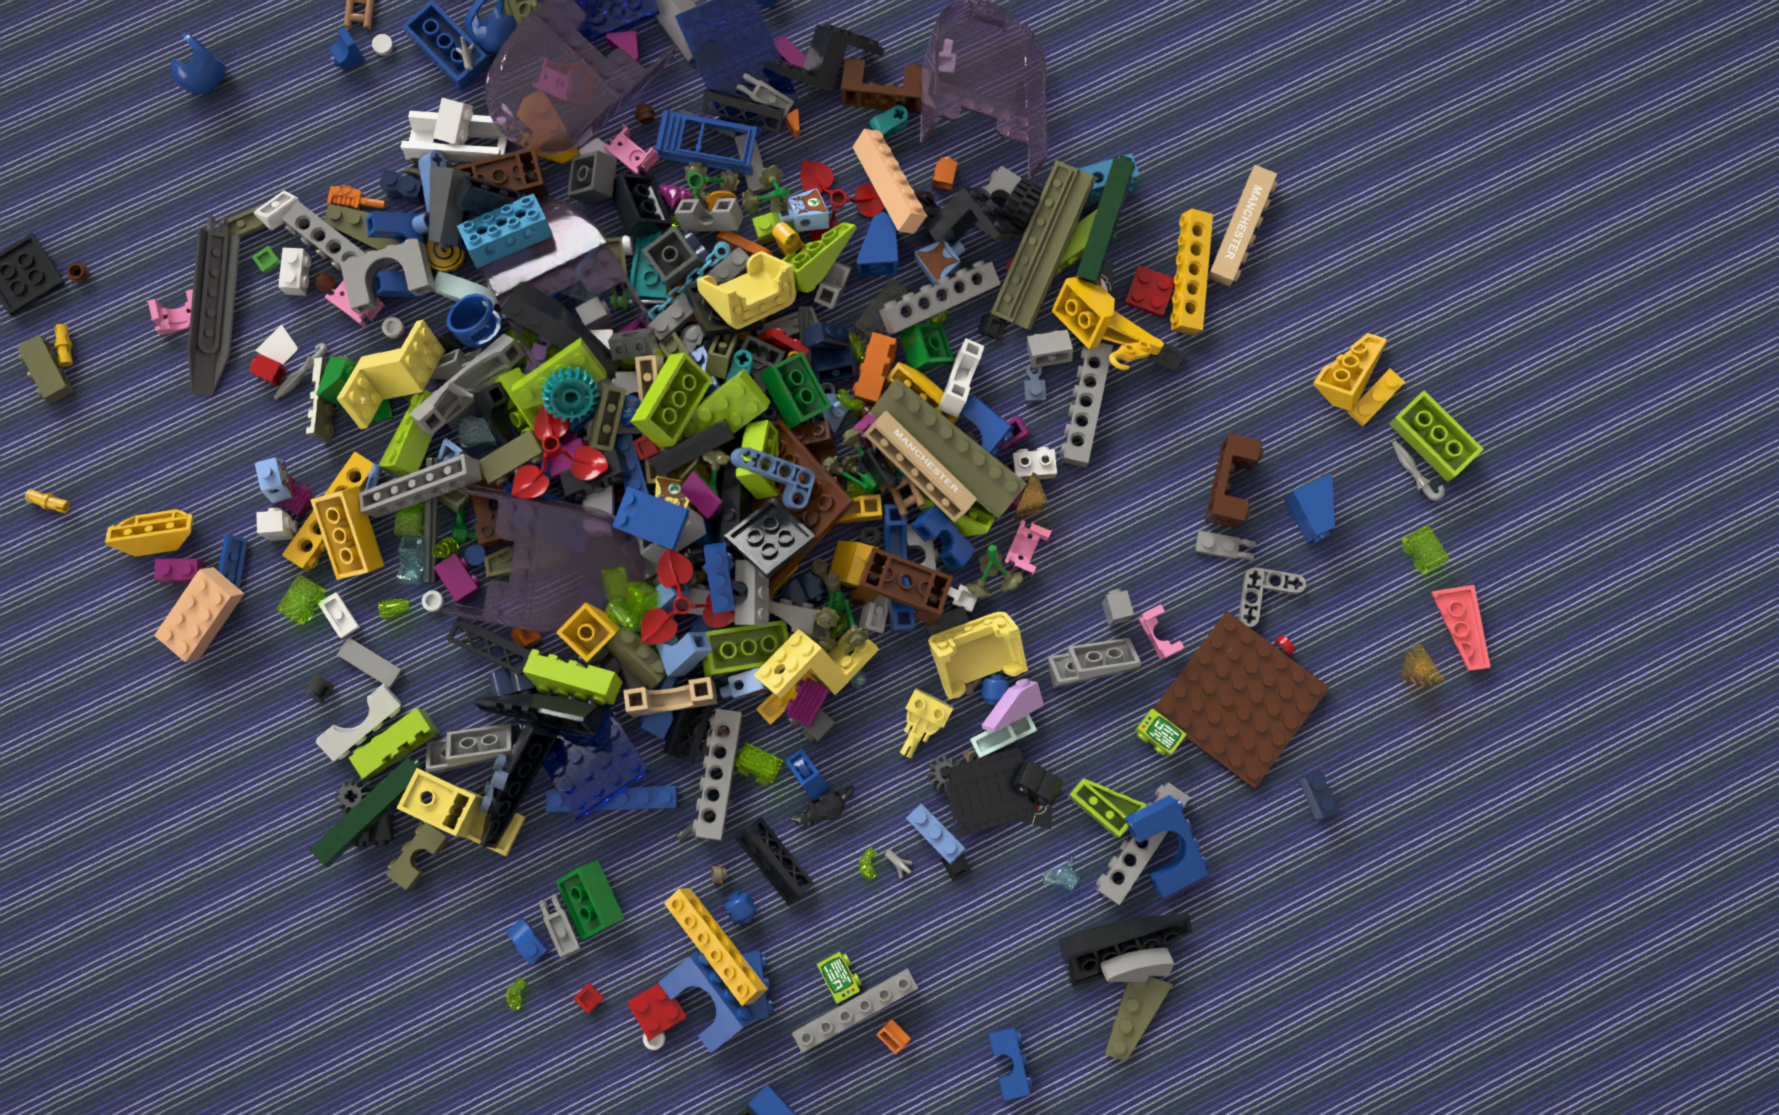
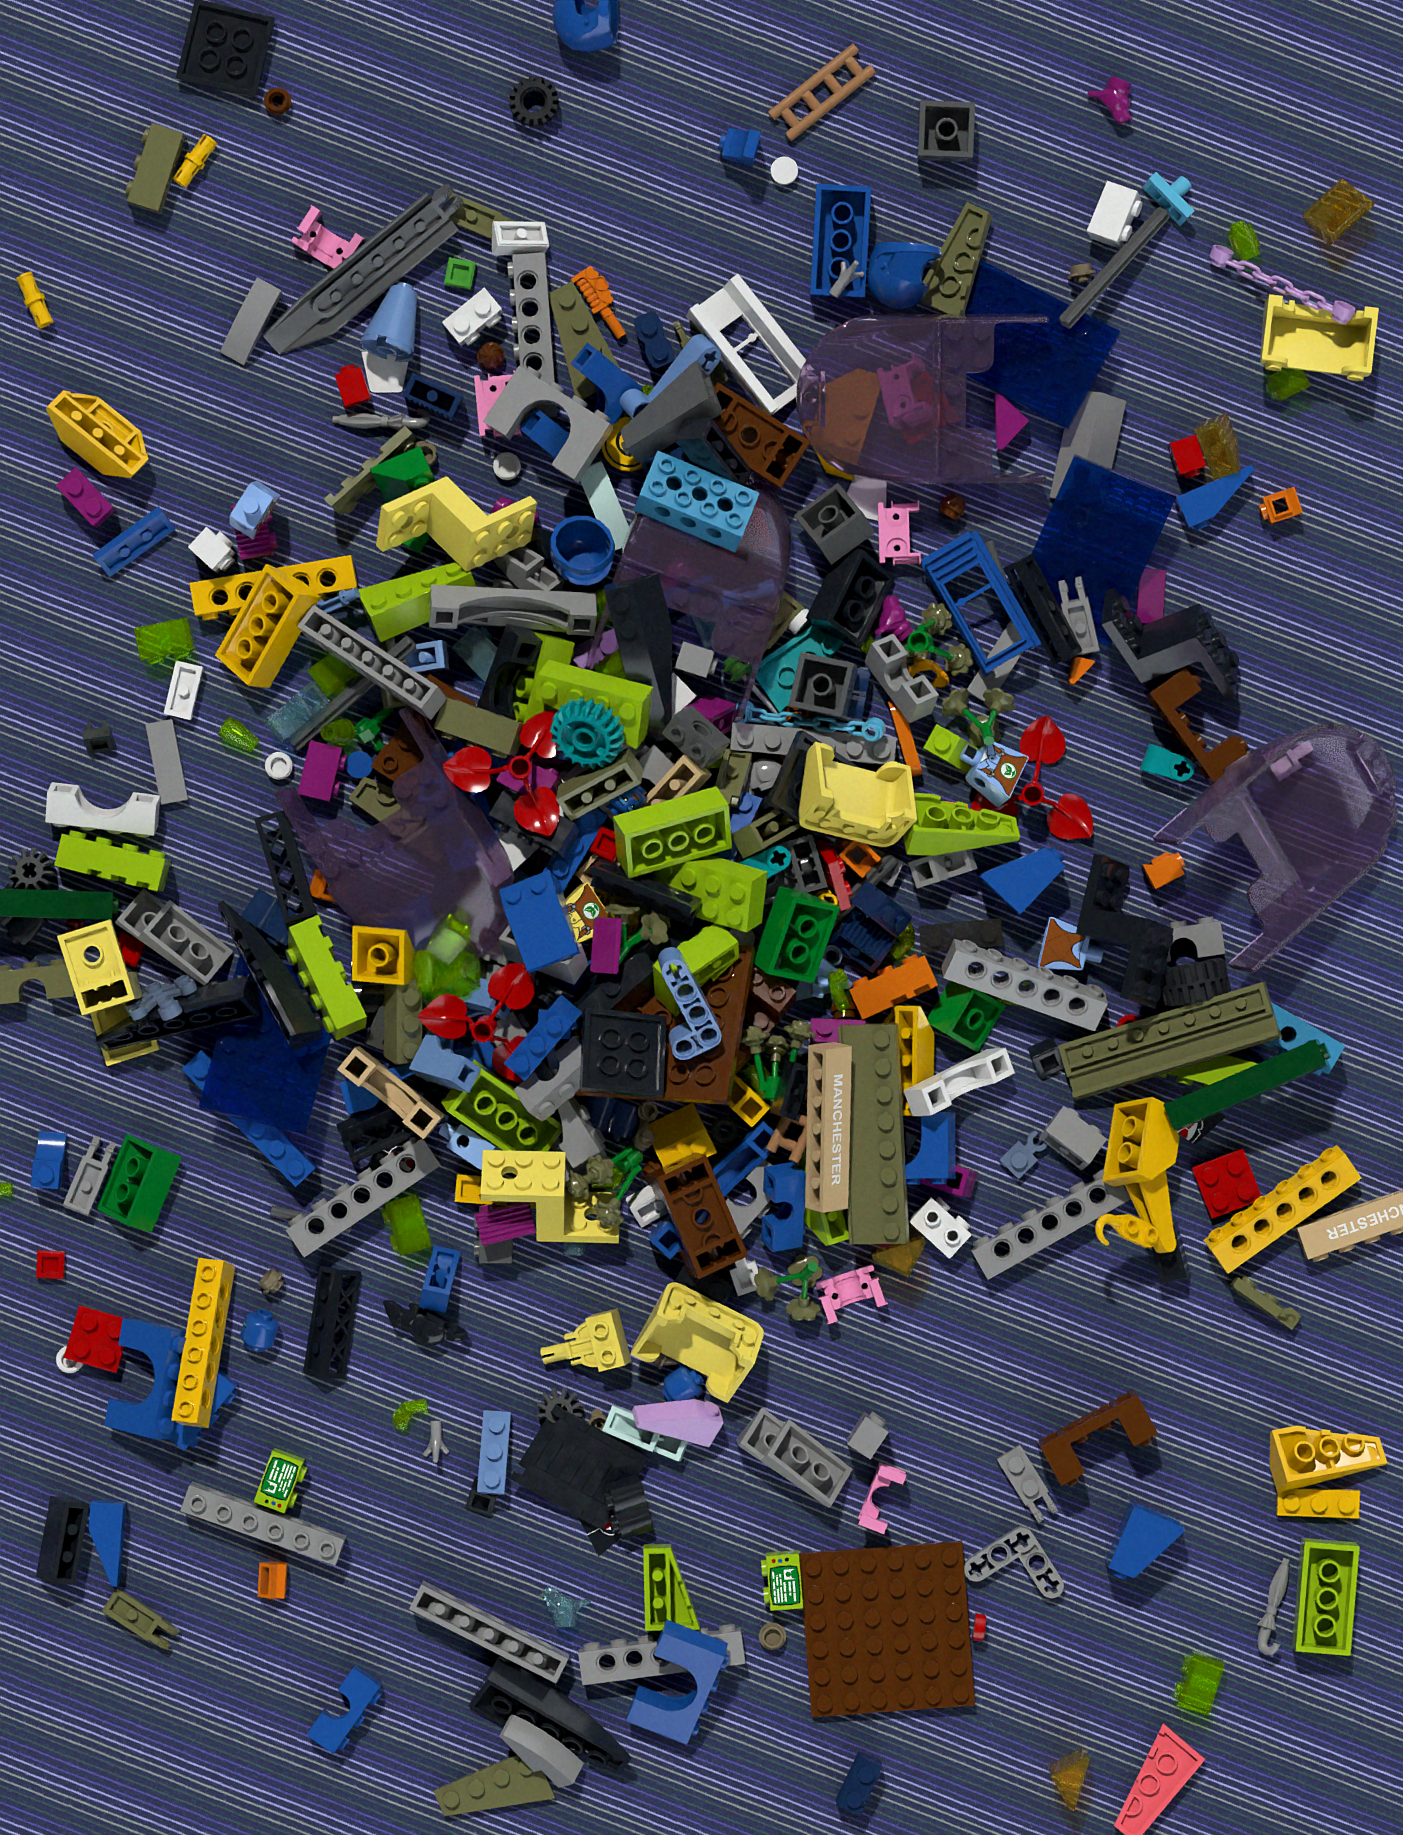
camera: 50 degrees right, 10 degrees up
light nougat brick [154,567,244,662] -> none
white brick [433,98,473,145] -> none
light grey bar [445,381,475,404] -> none
yellow piece [772,222,805,257] -> none
light nougat brick [853,129,927,234] -> none
none -> red tile [118,931,146,967]
none -> light grey slope [220,277,283,365]
none -> medium blue cone [360,282,417,362]
none -> dark blue brick [403,373,464,421]
none -> light grey brick [409,1580,569,1683]
none -> black tyre [509,76,559,128]
none -> dark tan plate [759,1622,786,1650]
none -> orange window [839,839,881,878]
none -> olive hinge [1229,1276,1301,1330]

